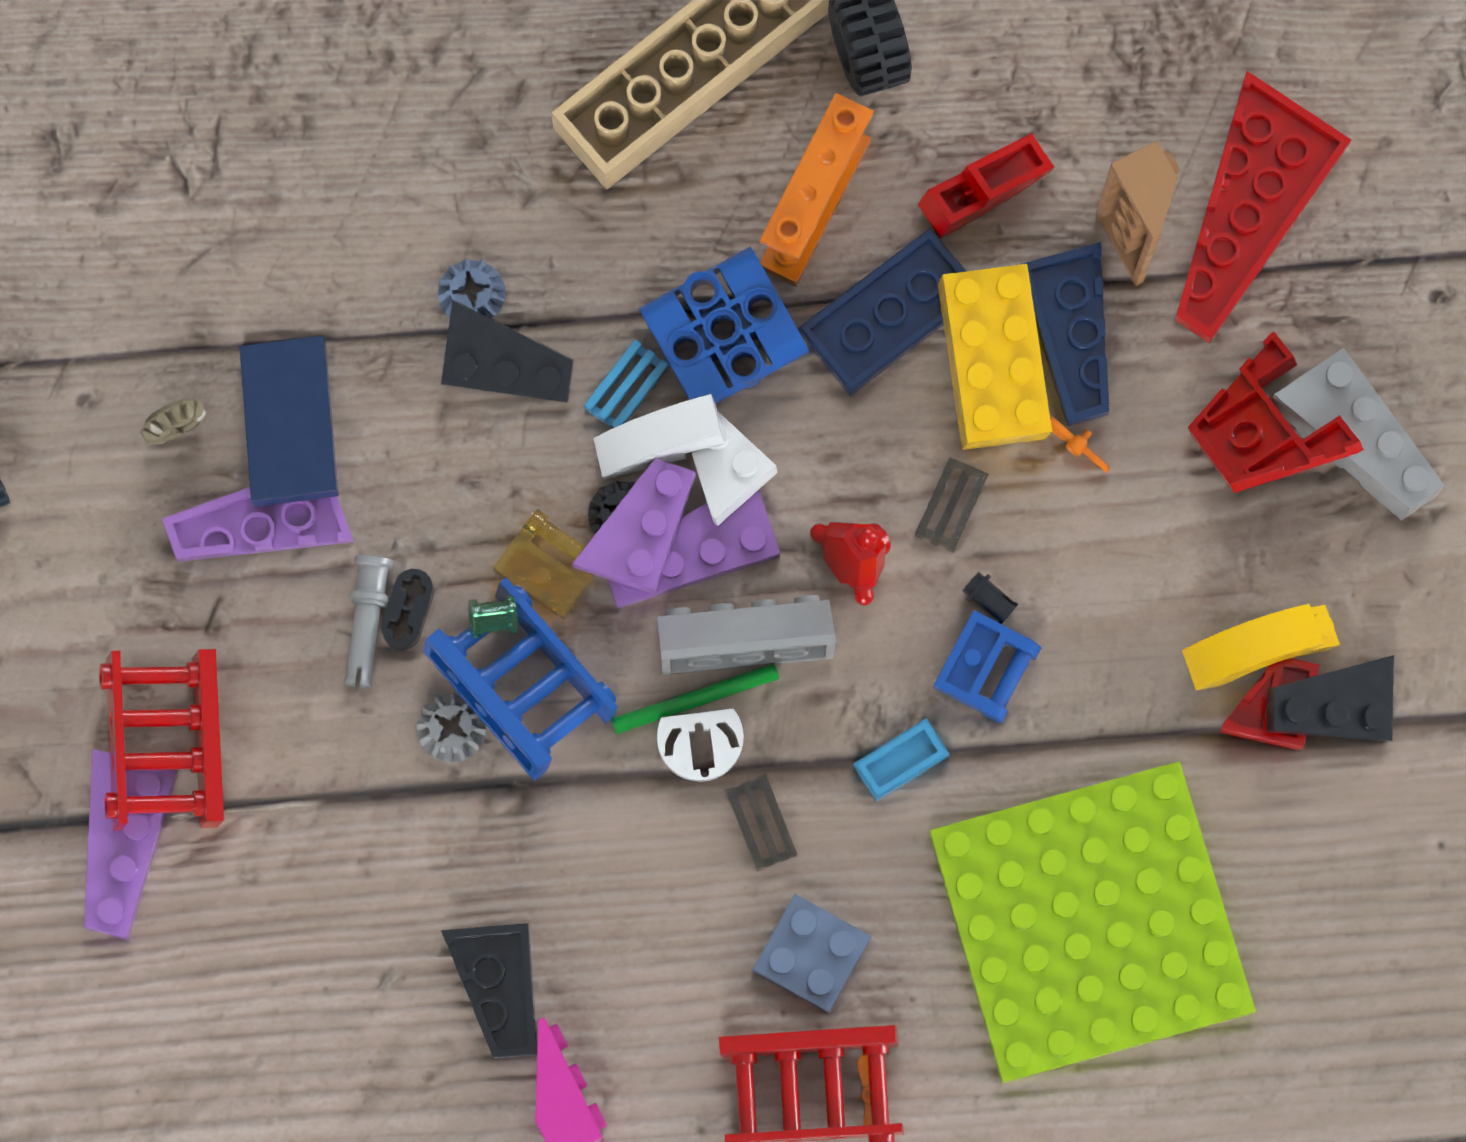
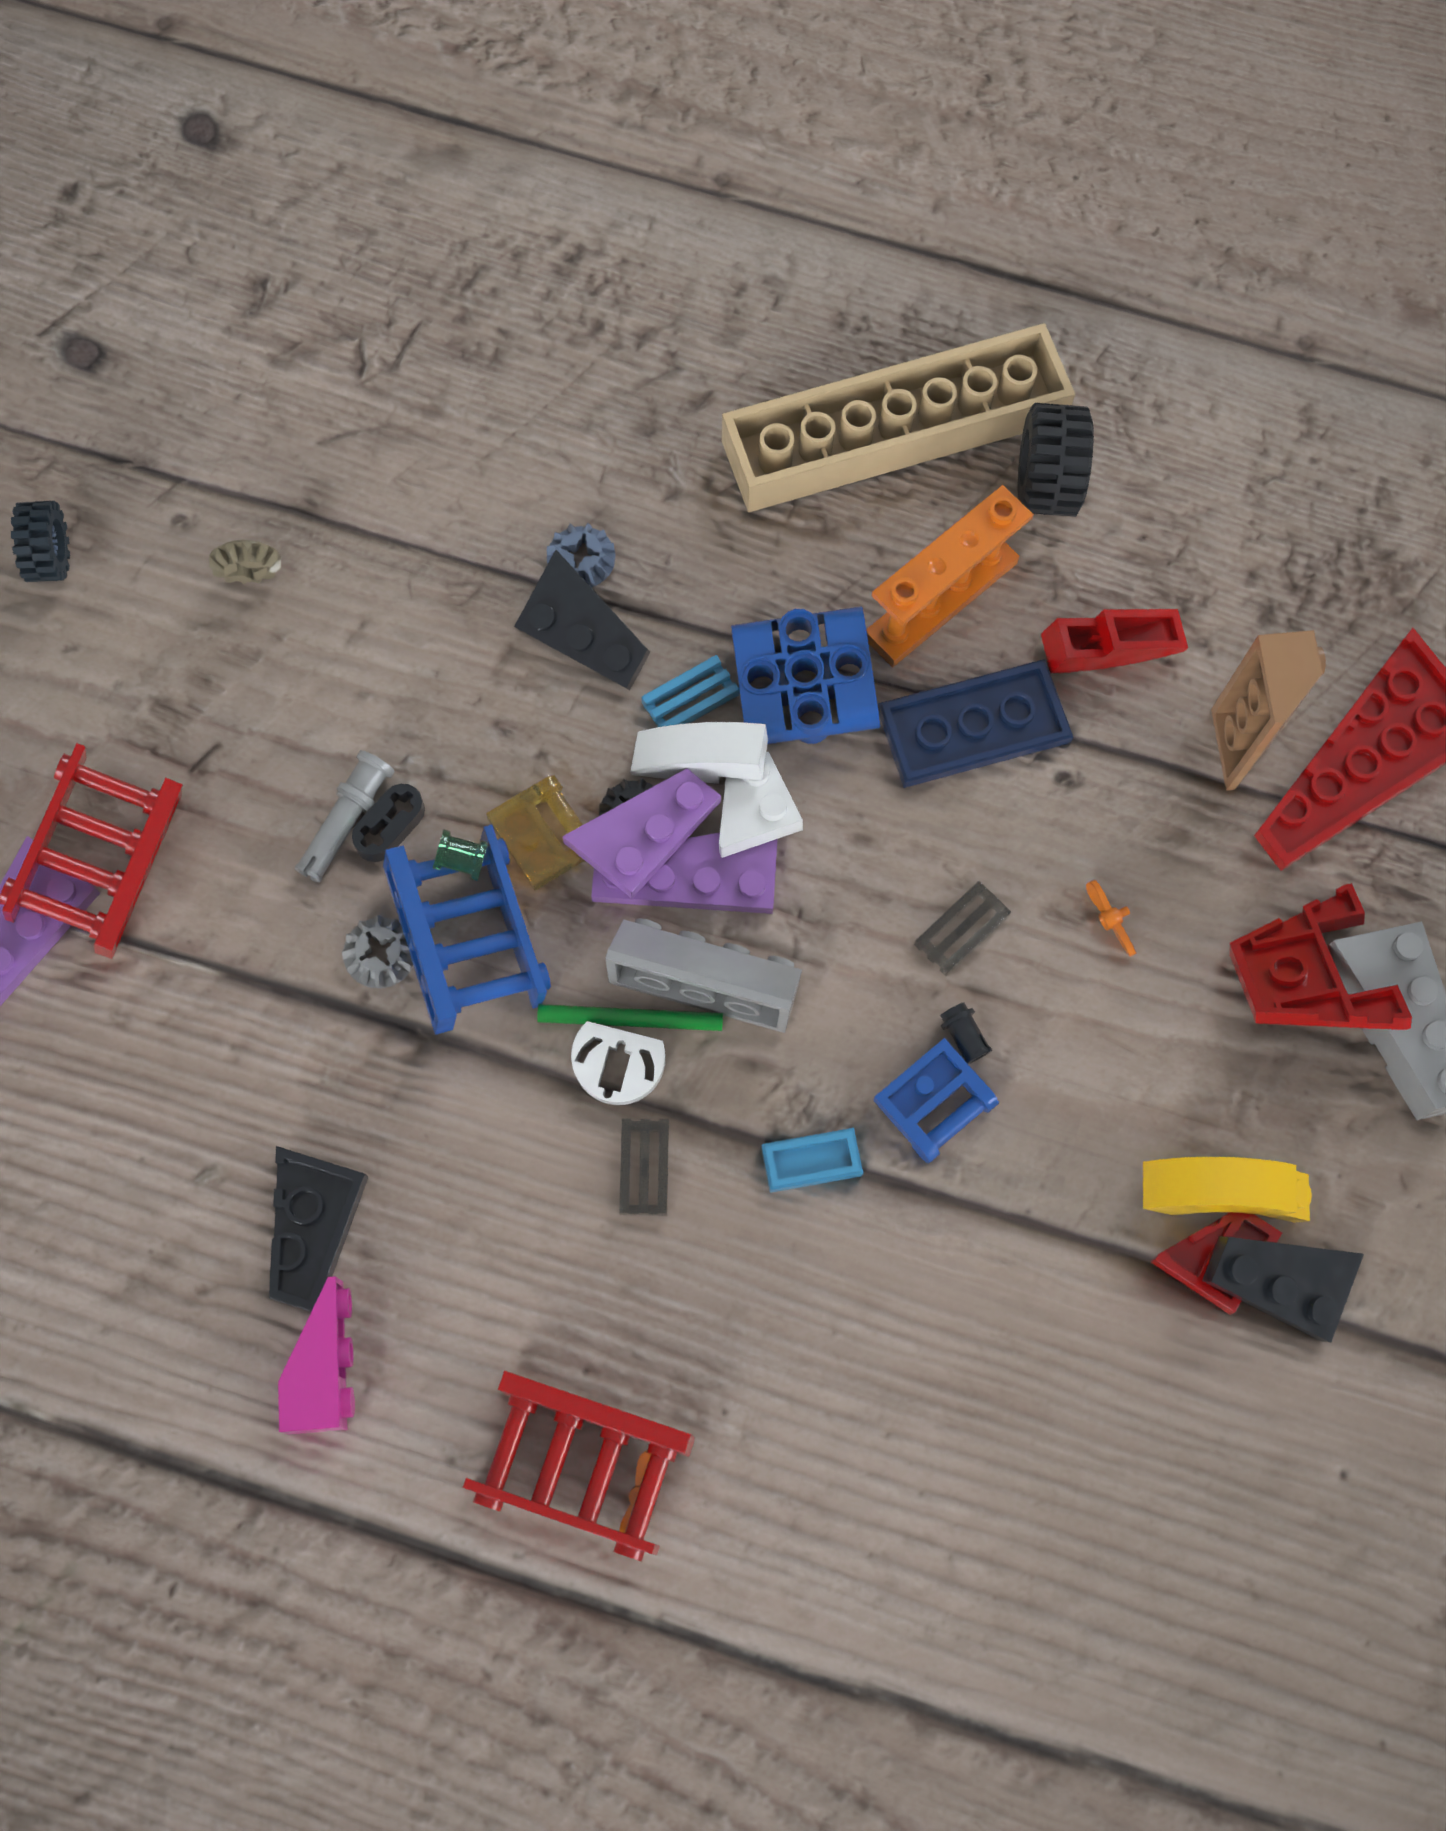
camera: 20 degrees right, 5 degrees down
medium lavender wing [162,487,354,562] -> none
dark blue tile [239,335,339,507] -> none
sand blue plate [752,894,871,1014] -> none
red rock [810,522,891,606] -> none
lime plate [929,761,1256,1084] -> none
yellow brick [938,264,1052,450] -> none
dark blue wing [1020,242,1109,426] -> none

